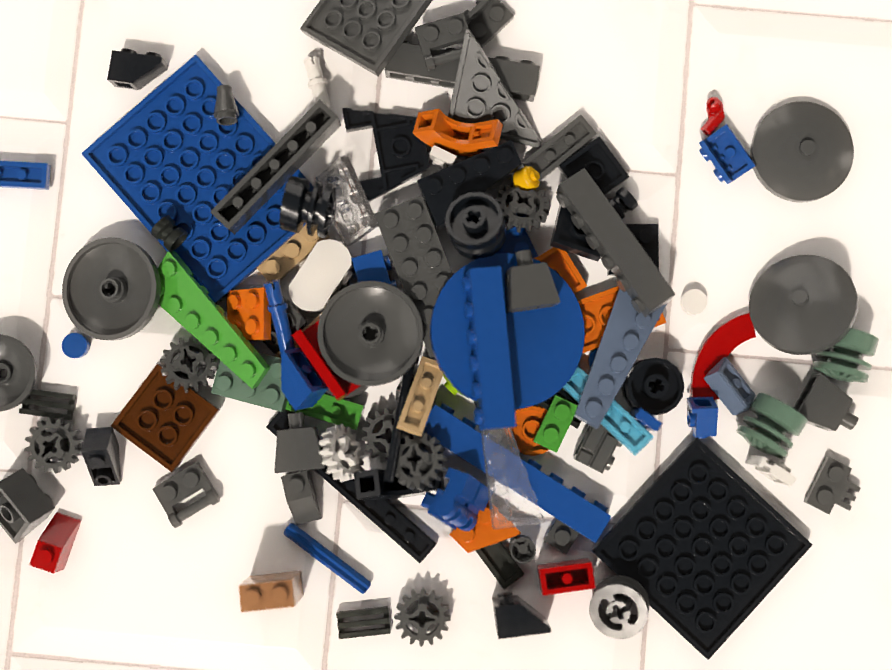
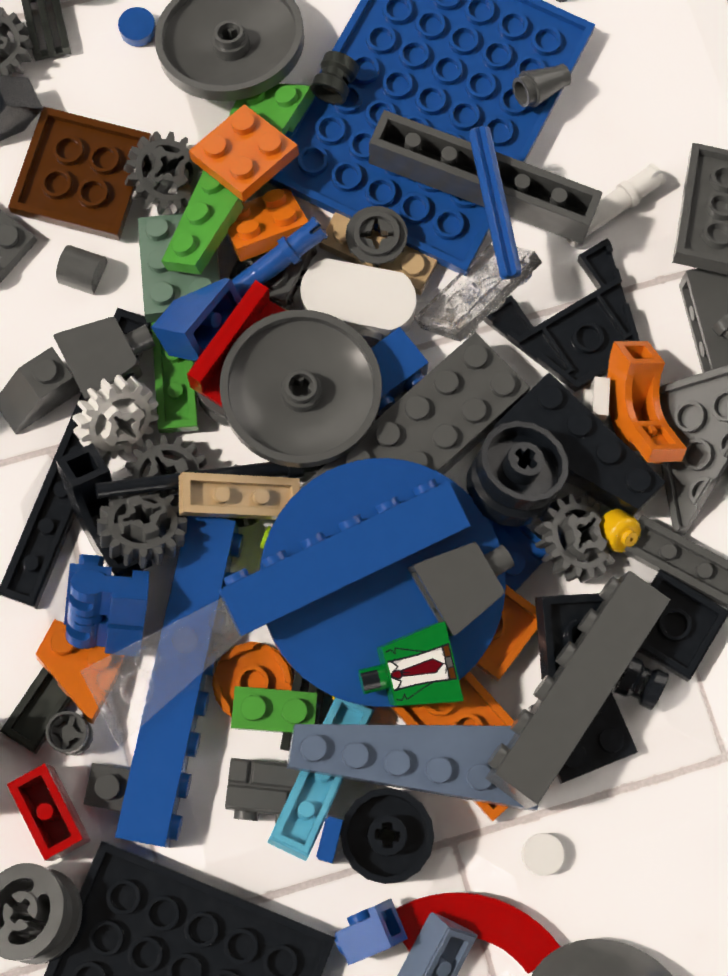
camera: 65 degrees right, 10 degrees down
black wheel [280,176,337,238] -> none
none -> dark grey brick [56,245,108,295]
none -> orange plate [189,104,299,202]
none -> dark grey gear [346,206,407,267]
none -> torso [358,621,464,706]
none -> blue axle [469,126,522,280]

